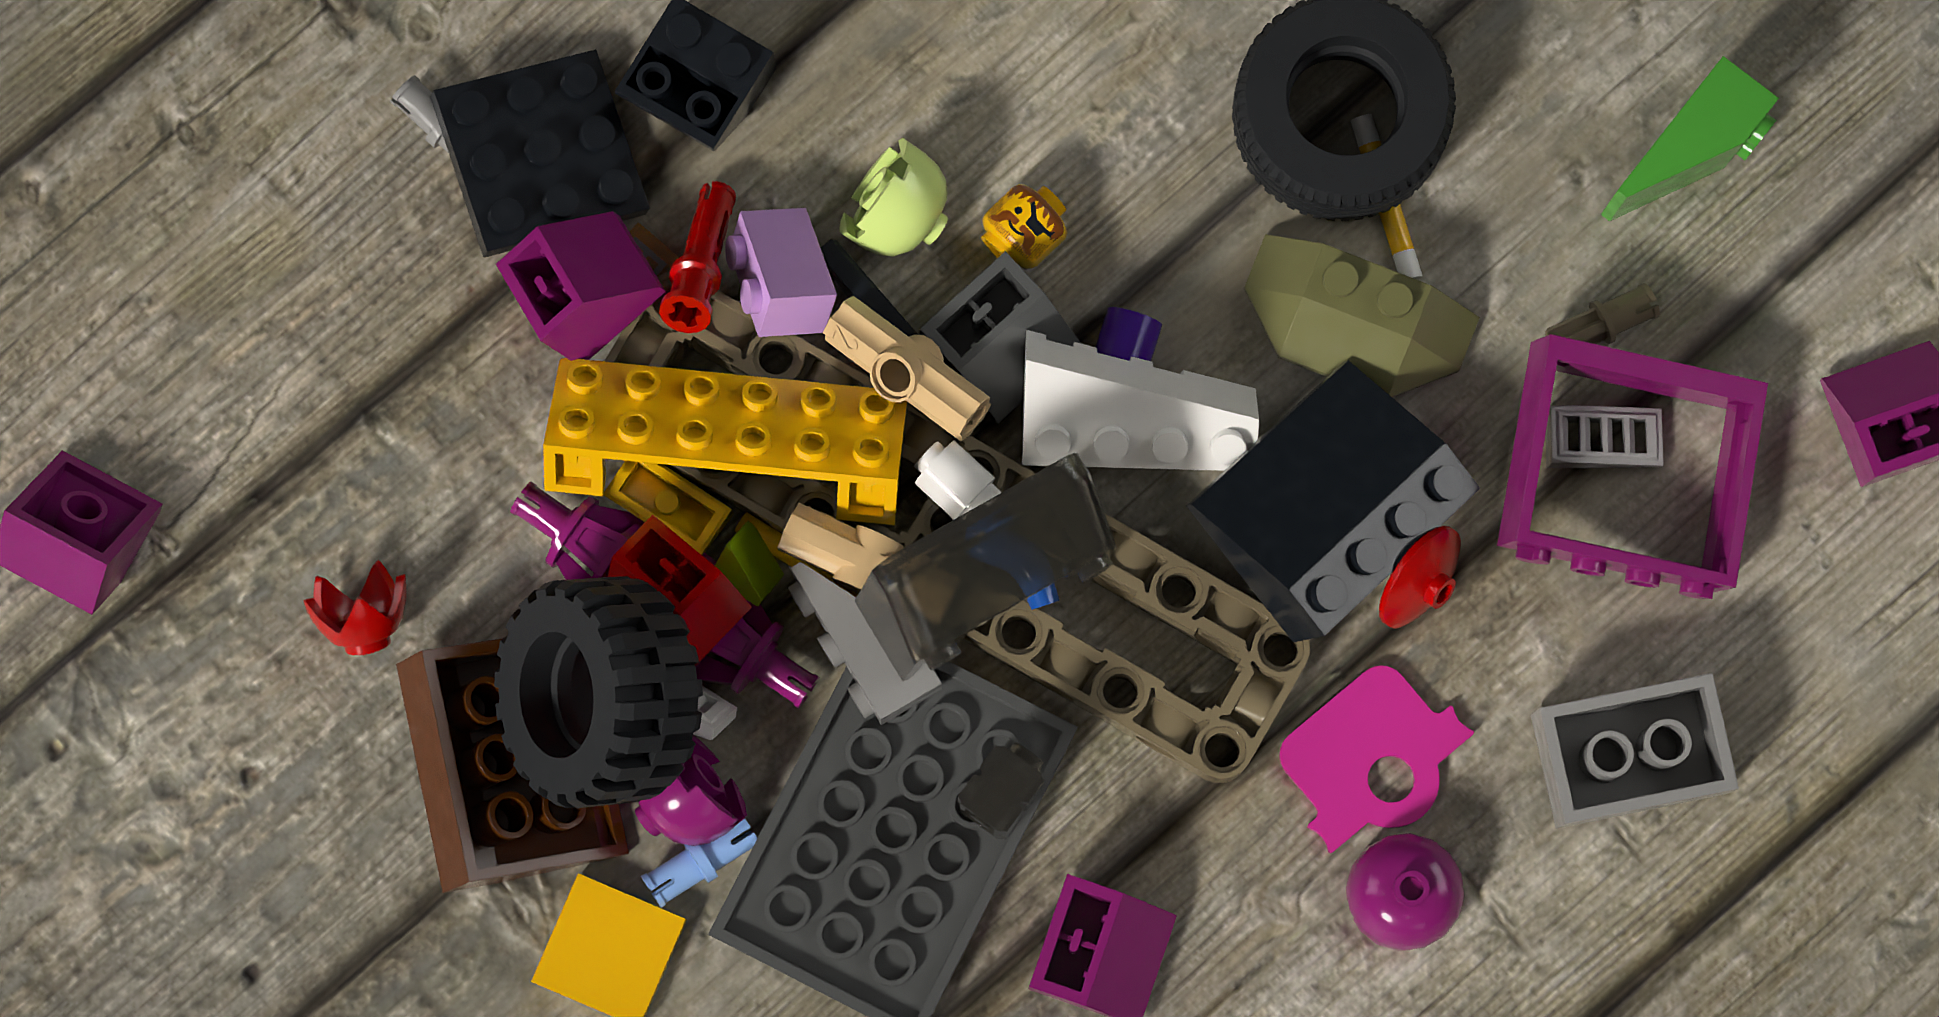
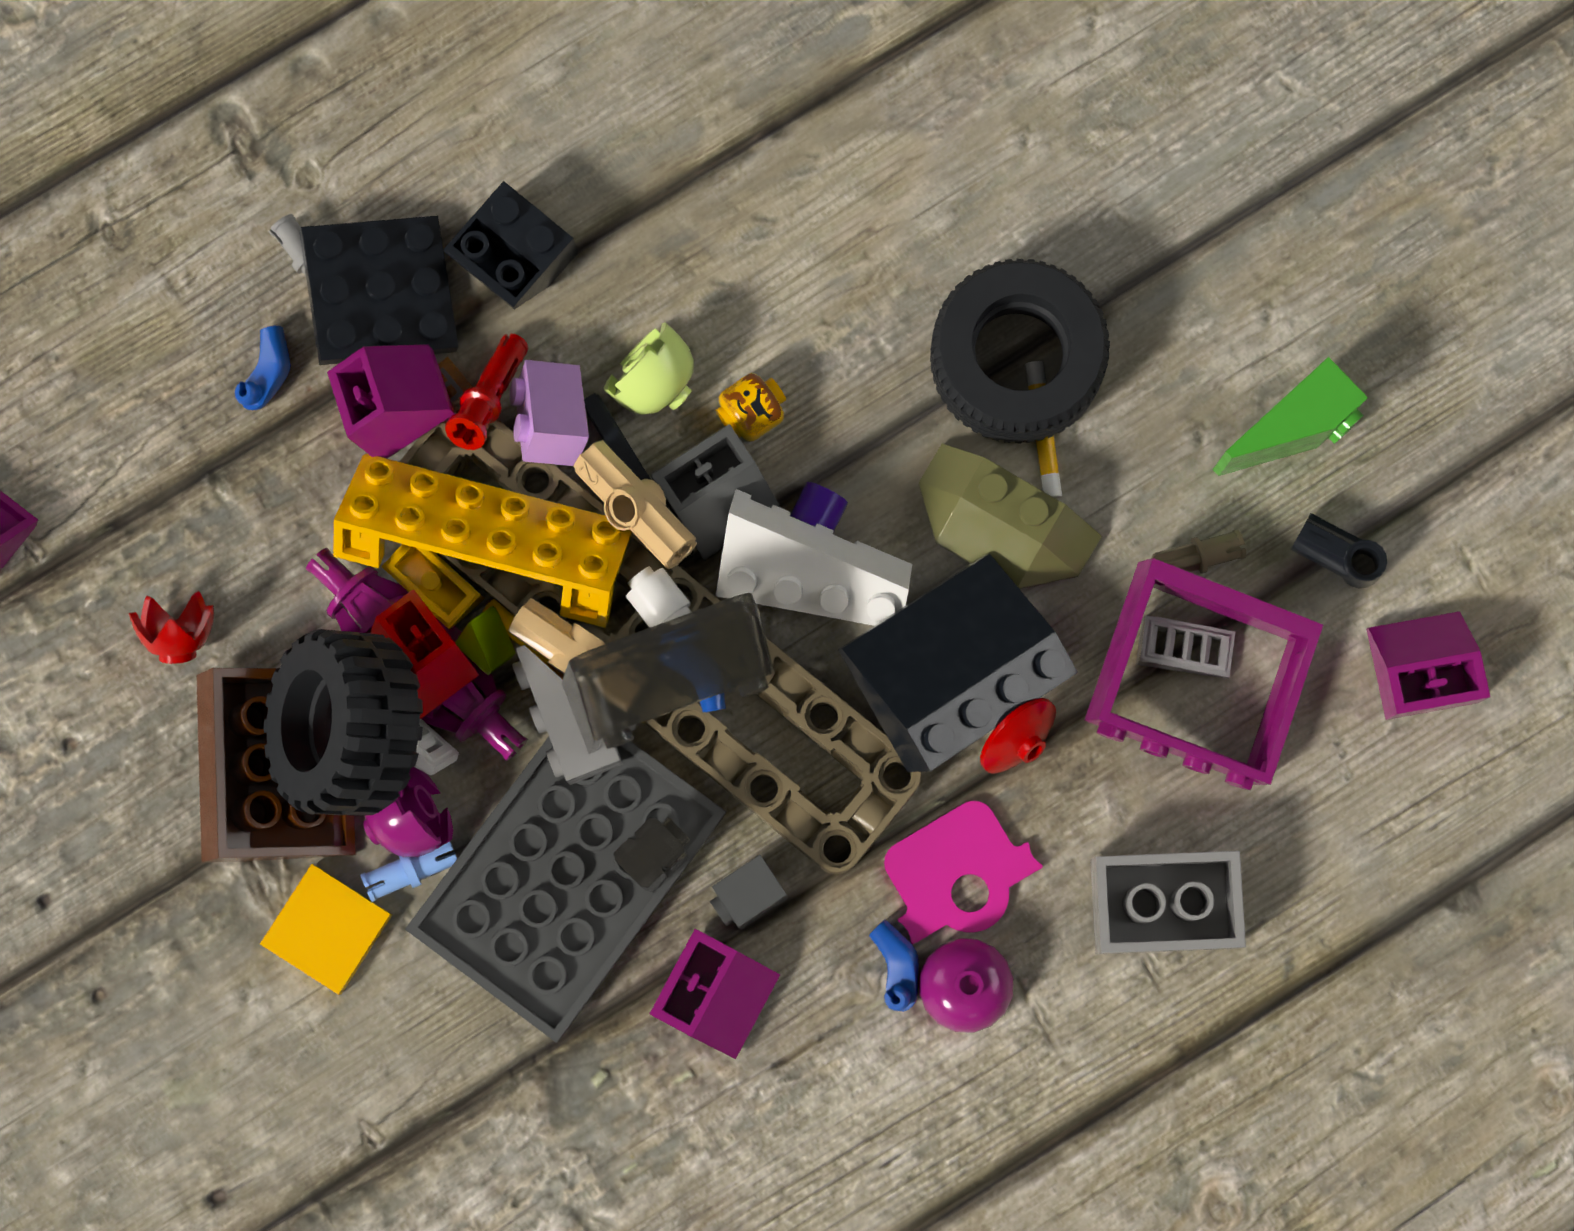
camera: 15 degrees right, 0 degrees up
none -> blue arm [234,326,291,411]
none -> dark grey brick [710,855,788,930]
none -> blue arm [869,919,919,1012]
none -> black piece [1291,513,1387,589]

